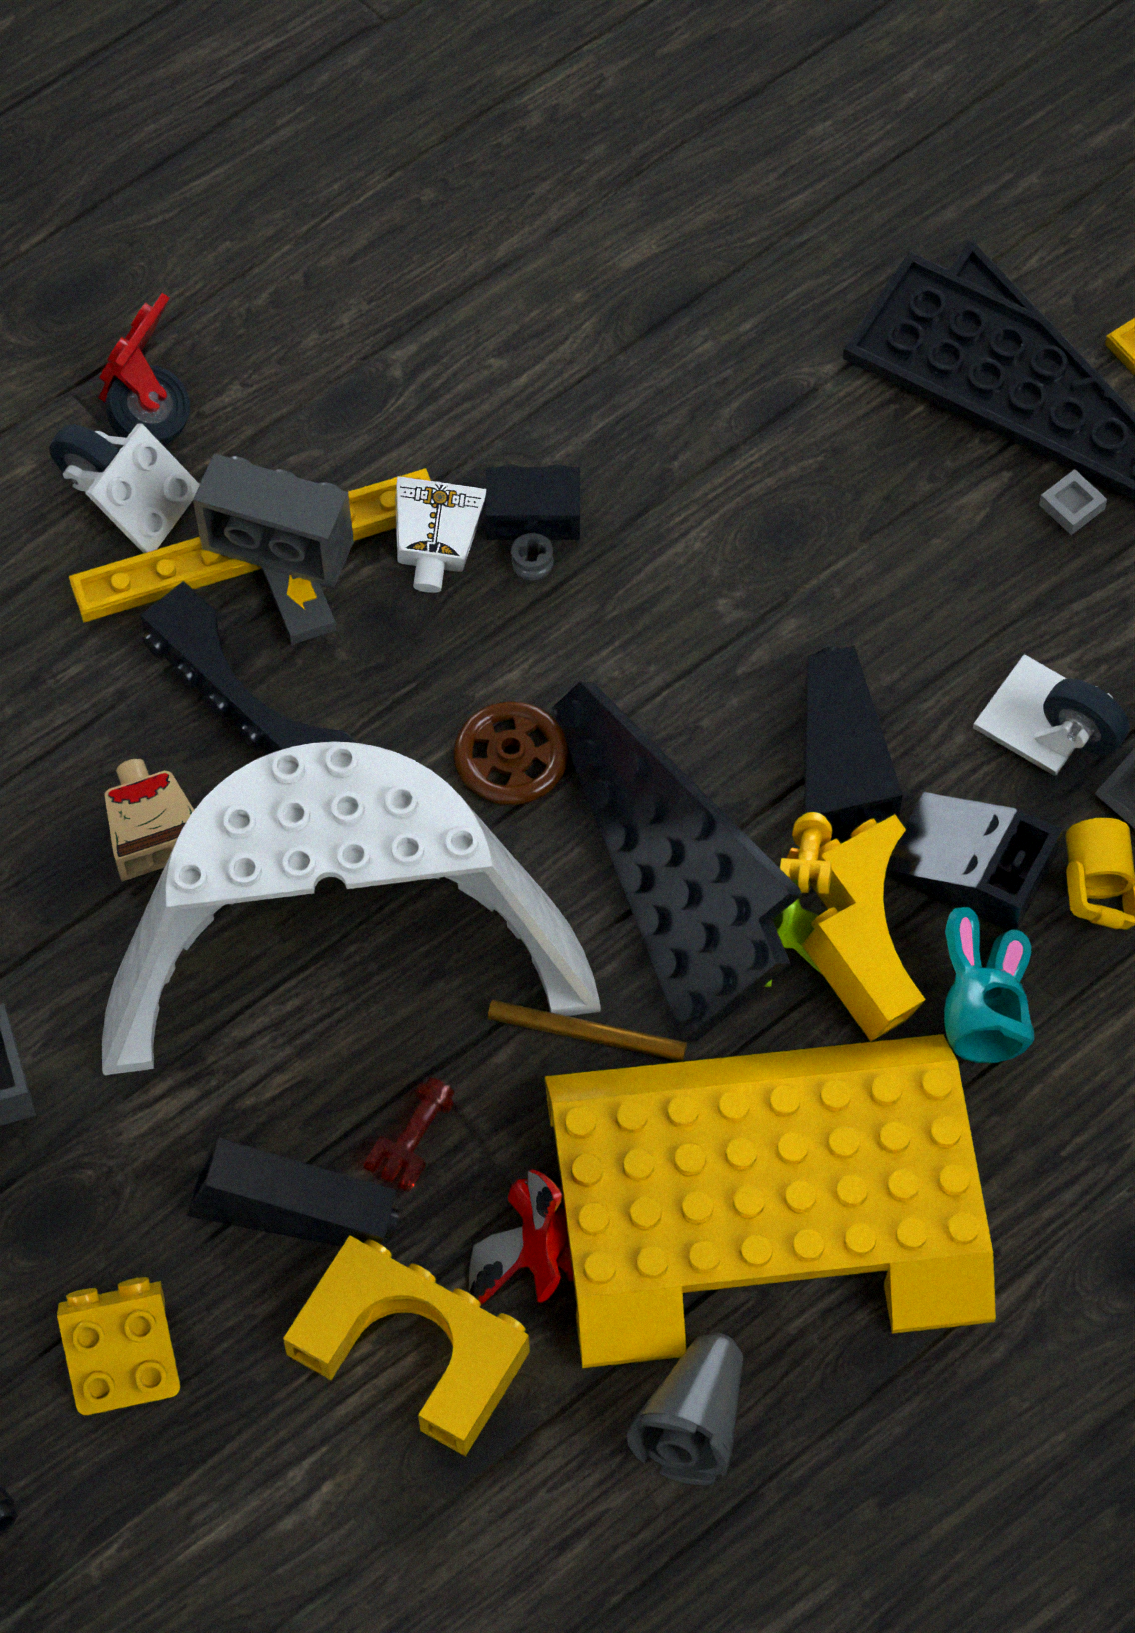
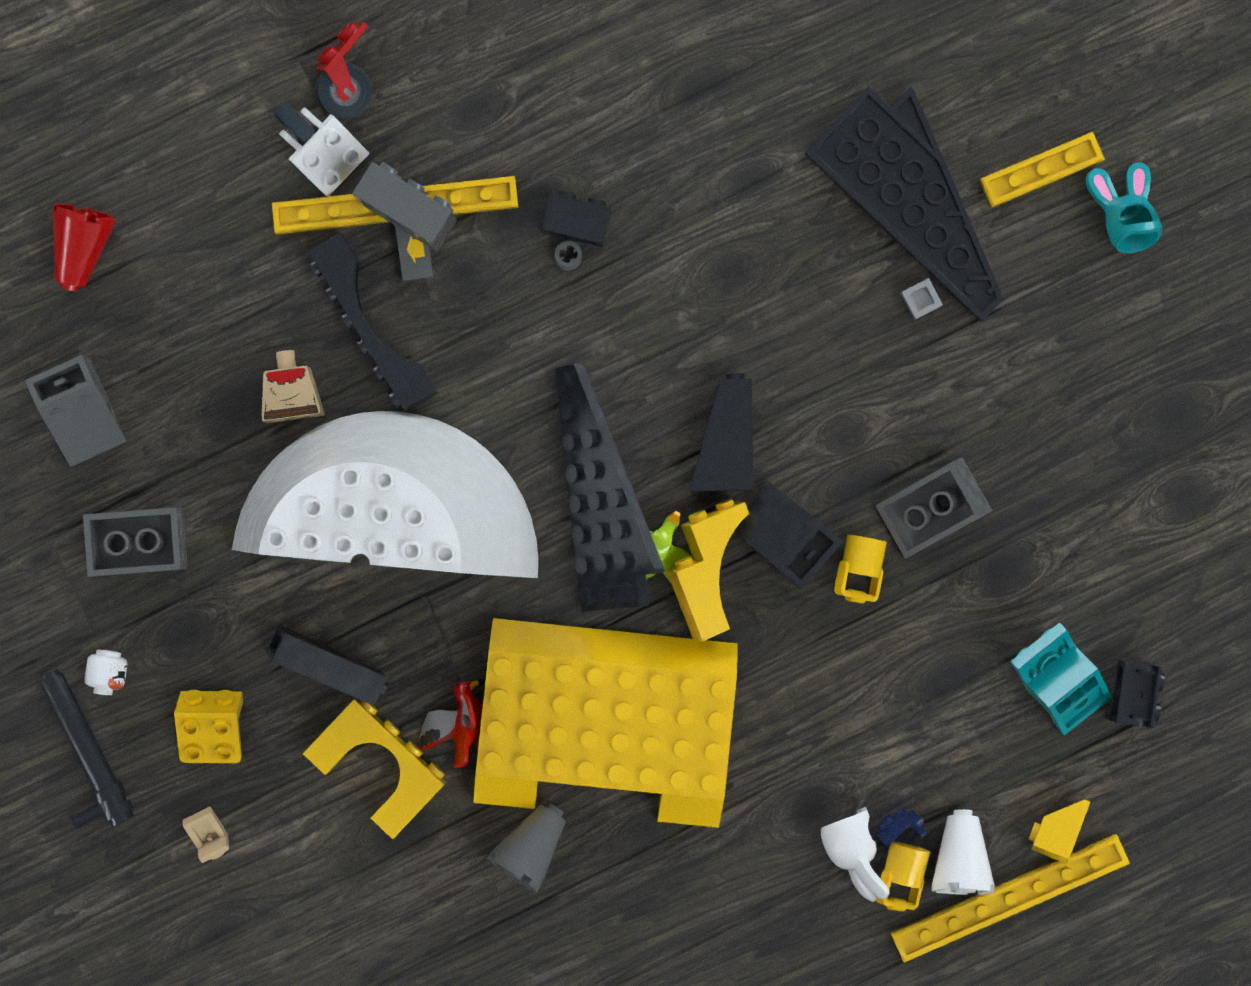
camera: 10 degrees right, 25 degrees up
clear red hinge [363,1077,455,1192] -> none
white torso [395,476,486,593] -> none
reddish brown plate [453,701,569,805] -> none
pearl gold bar [488,1000,687,1062] -> none
yellow hinge [780,812,832,894] -> none
teal piece [944,907,1034,1063] -> none
white plate [973,654,1130,776] -> none
none -> tan bracket [183,806,229,863]

